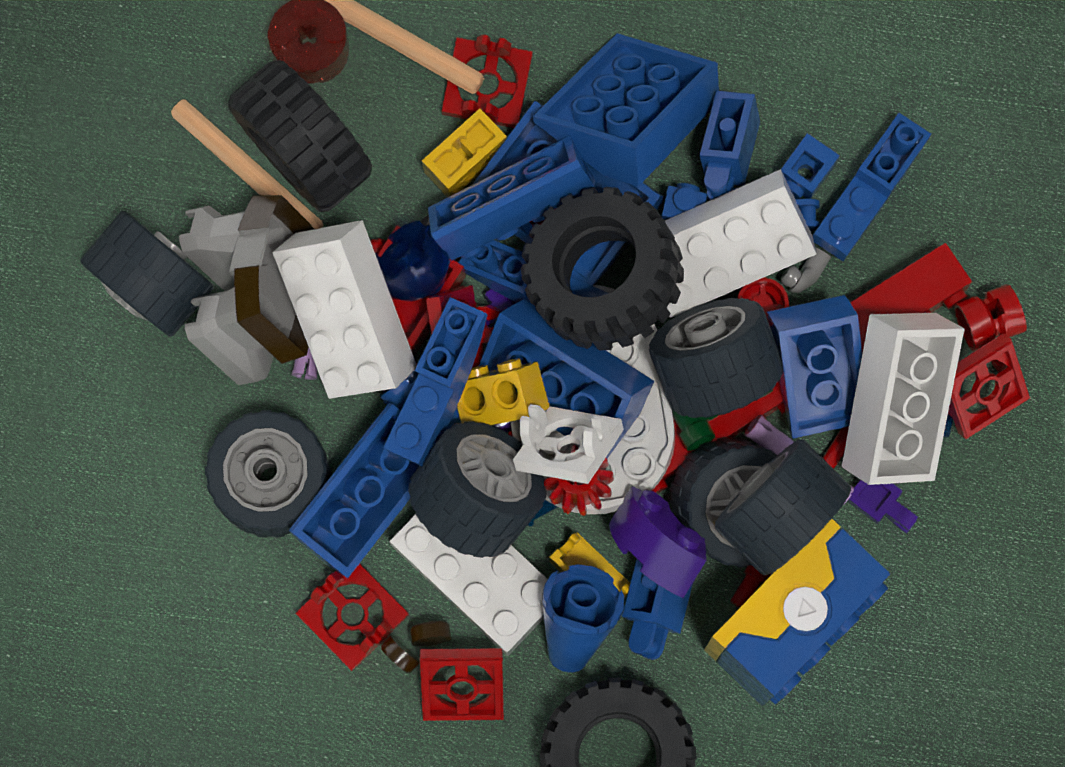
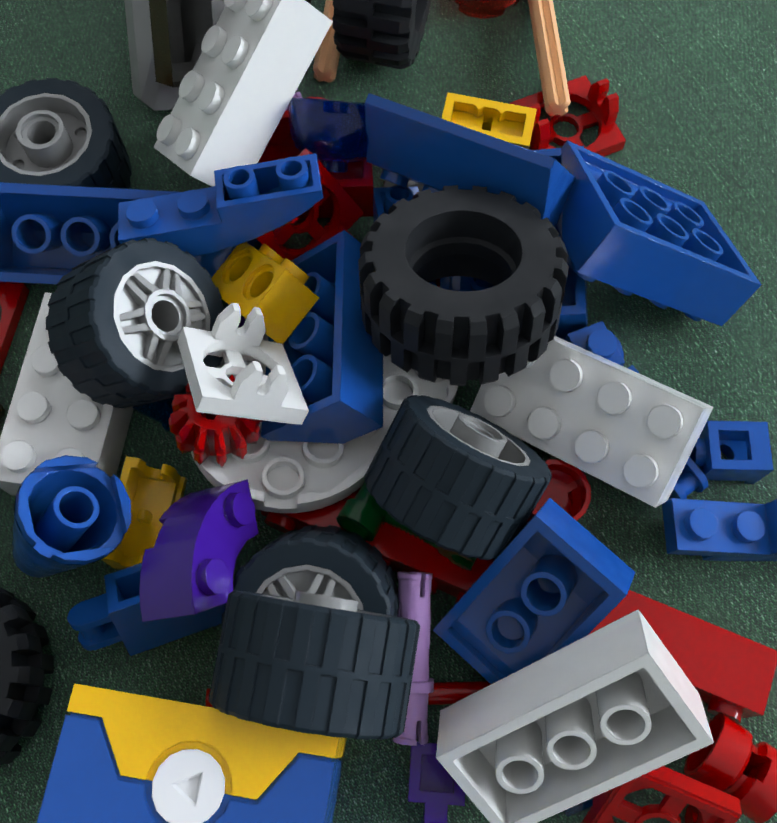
camera: 50 degrees right, 10 degrees down
blue brick [700,91,760,201] -> none
light grey arm [781,247,831,293] -> none

